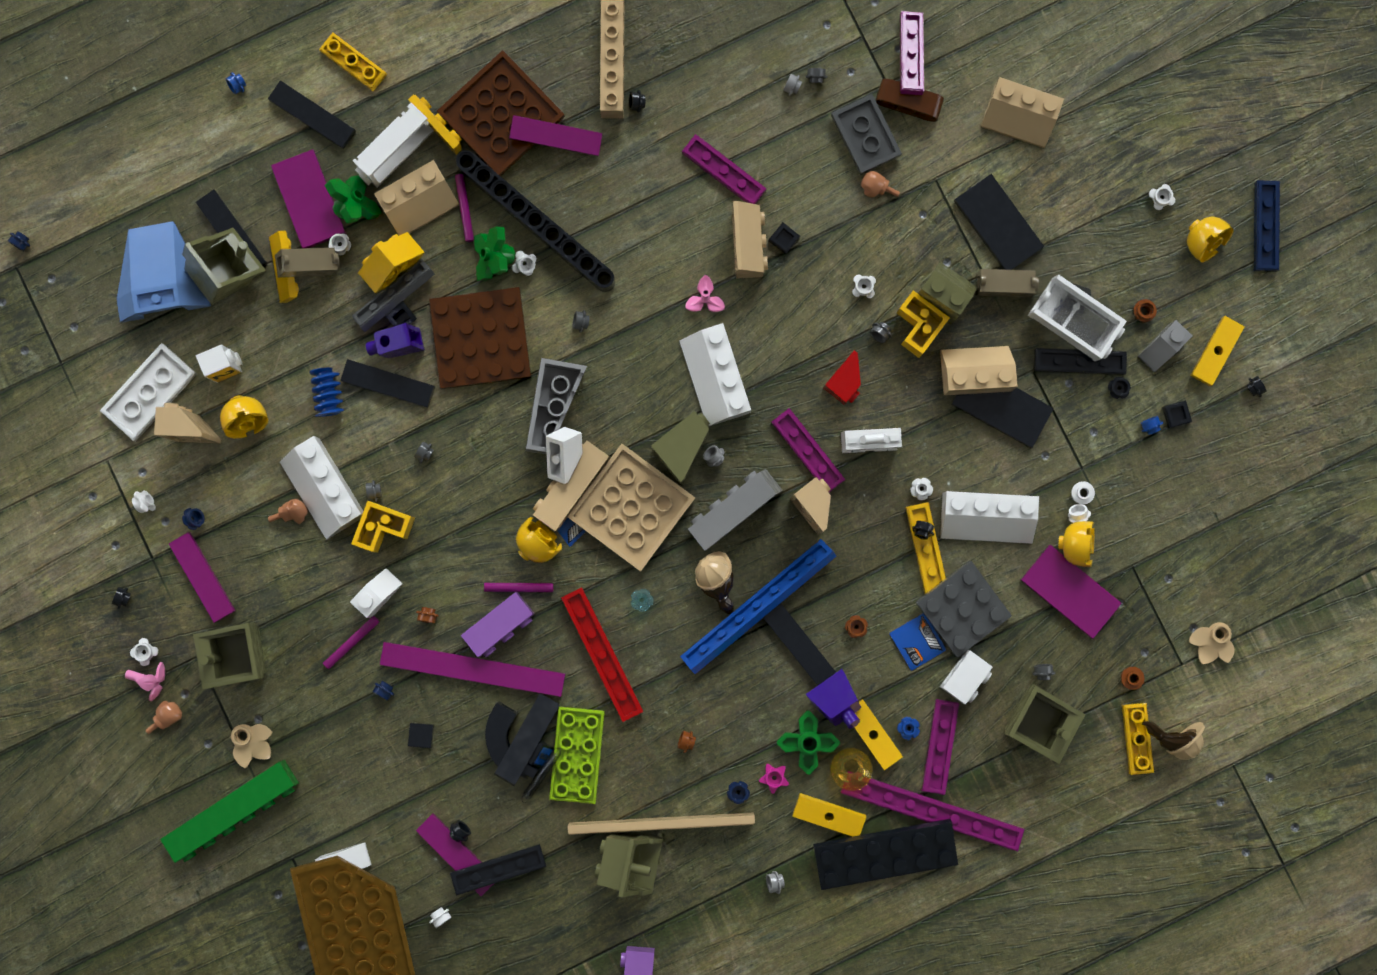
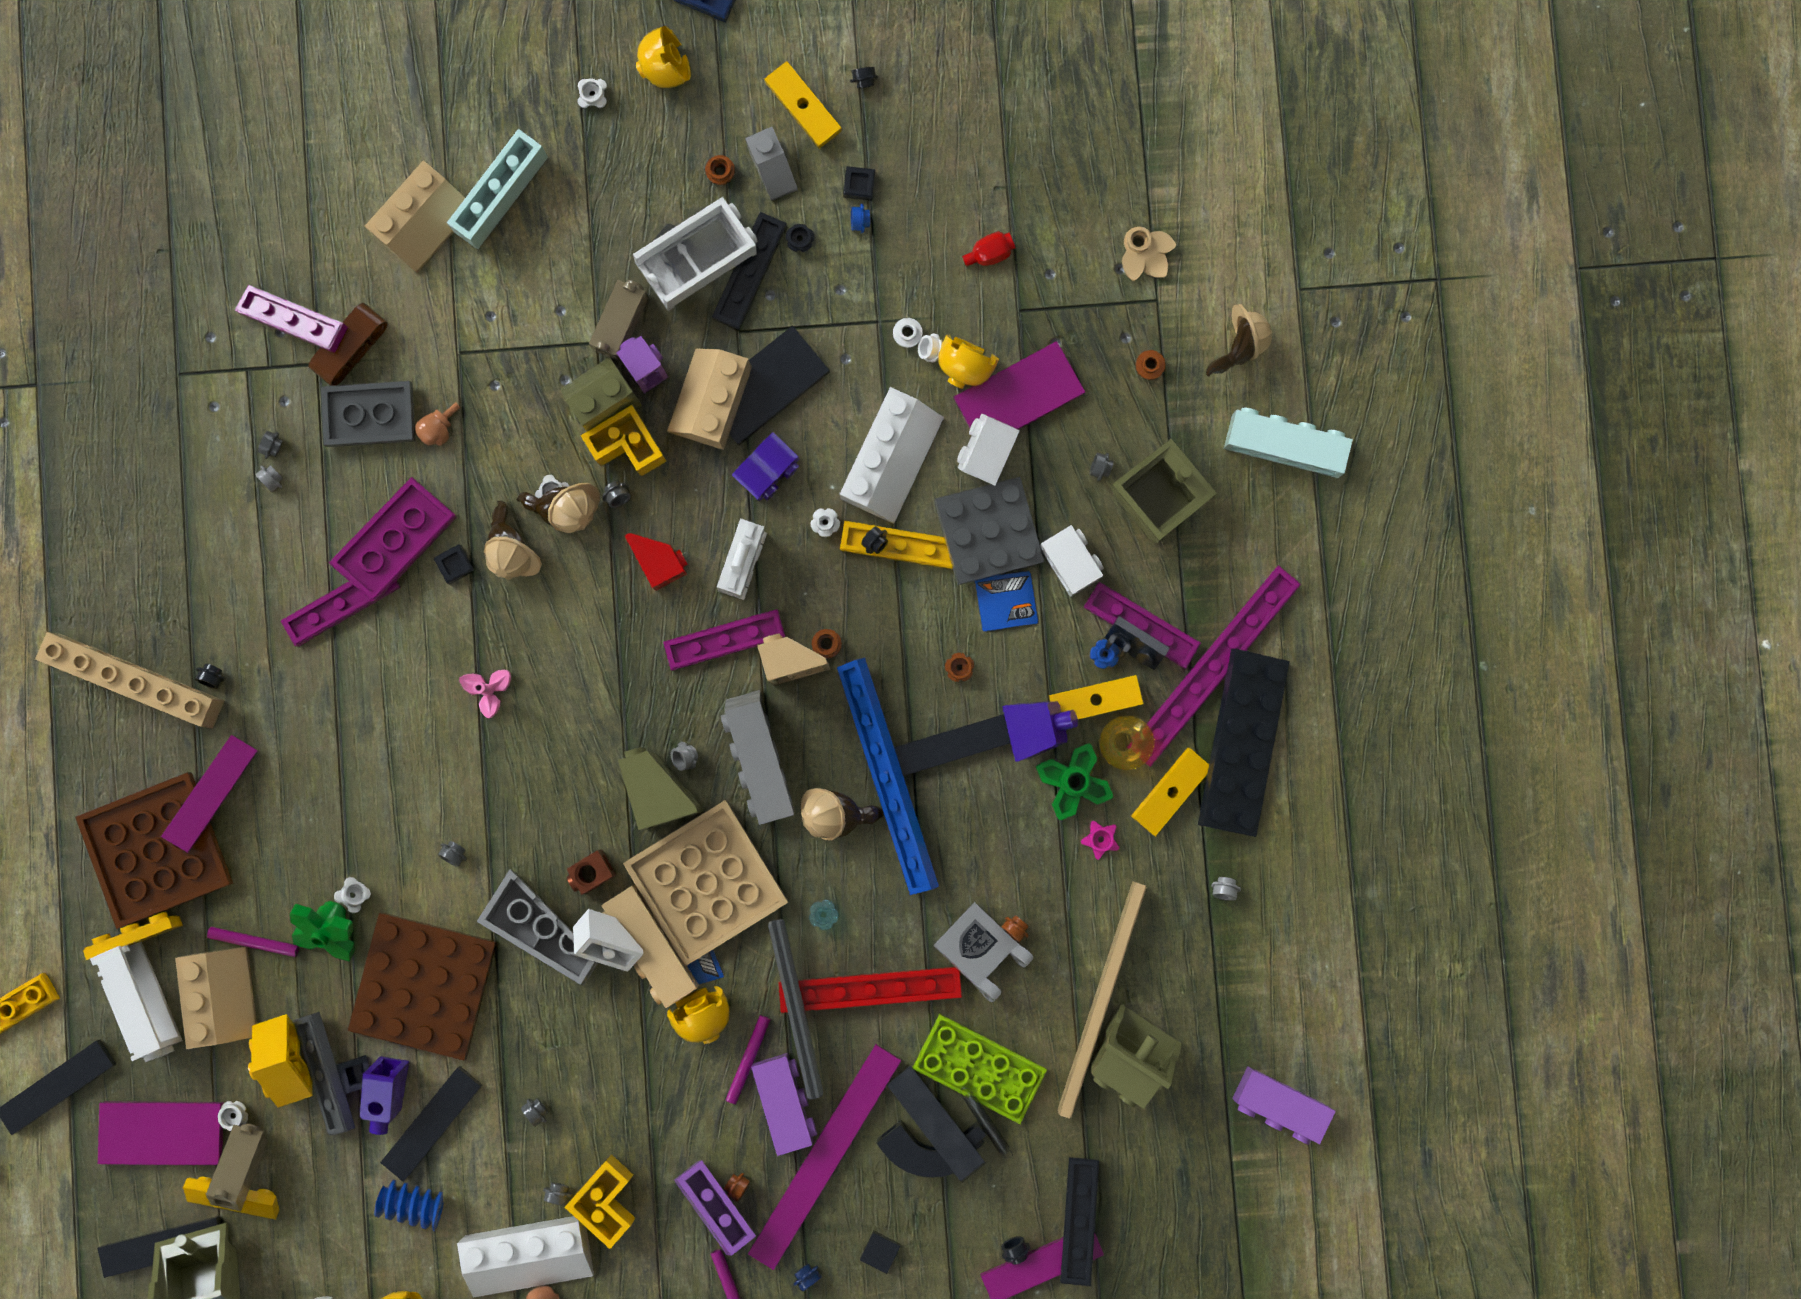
camera: 65 degrees left, 0 degrees up
green plant [325,175,382,223] -> none
white slope [350,568,403,618] -> none
black beam [456,151,615,292] -> none
slope [528,740,554,768] -> none
white slope [679,323,751,426] -> none
dark blue plate [727,781,750,804] -> none
tan slope [732,201,768,279] -> none
black tile [954,174,1044,270] -> none
yellow tile [1122,703,1154,775] -> none
none -> magenta tile [329,477,457,604]
none -> light aqua brick [447,129,548,249]
none -> tan piece [484,501,542,580]
none -> tan piece [517,482,600,533]
none -> copper brick [566,849,617,895]
none -> medium lavender brick [616,336,668,394]
none -> medium lavender brick [674,1160,756,1256]
none -> dark purple brick [732,432,800,501]
none -> dark grey axle [768,919,824,1099]
none -> dark orange plate [812,629,842,659]
none -> light grey flag [933,902,1033,1002]
none -> white brick [957,414,1019,485]
none -> red plant [962,231,1016,267]
none -> black plate [1104,616,1170,670]
none -> light aqua brick [1224,407,1353,478]

